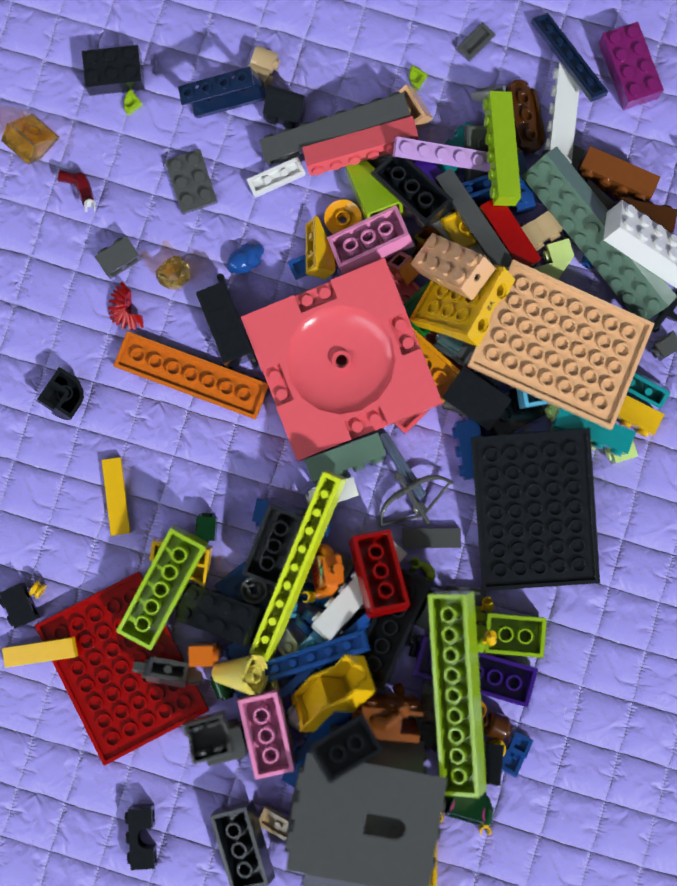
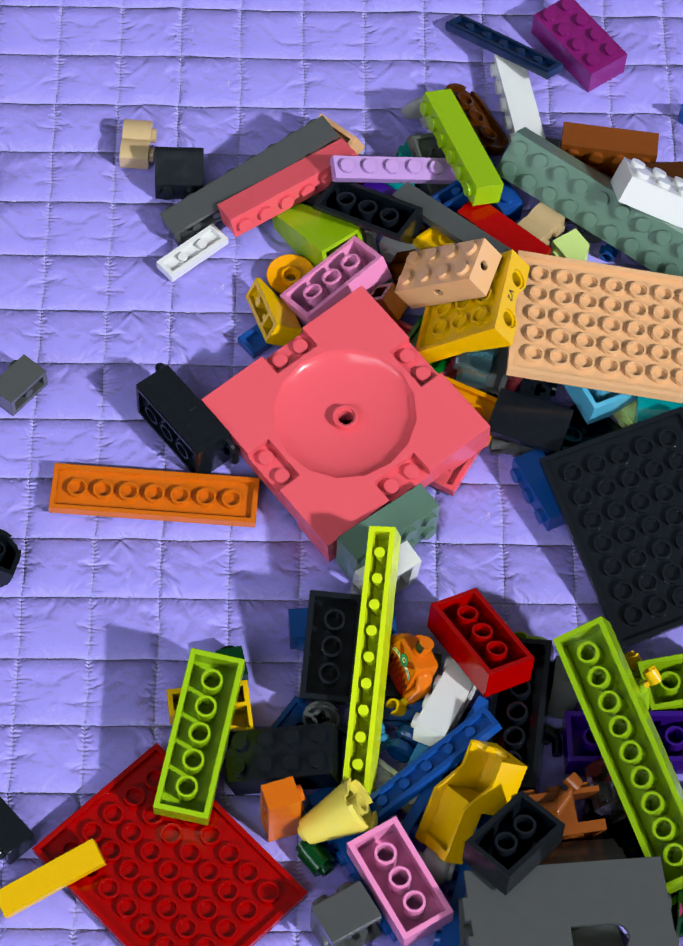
camera: 20 degrees left, 25 degrees down
yellow bush [29,580,47,599] -> none
yellow tile [102,457,131,536] -> none
red hair [108,282,144,330] -> none
dark grey hinge [132,657,203,688] -> none
clear yellow hair [155,255,191,290] -> none
dark grey plate [165,149,218,215] -> none
dark blue window [178,67,266,119] -> none
dark grey piece [182,710,235,765] -> none
blue arm [227,243,264,274] -> none
sand blue axle [379,432,426,499] -> none
dark grey piece [379,471,454,527] -> none
dark grey tile [403,528,461,548] -> none
lime tile [409,65,428,92] -> none
dark grey tile [456,22,496,62] -> none

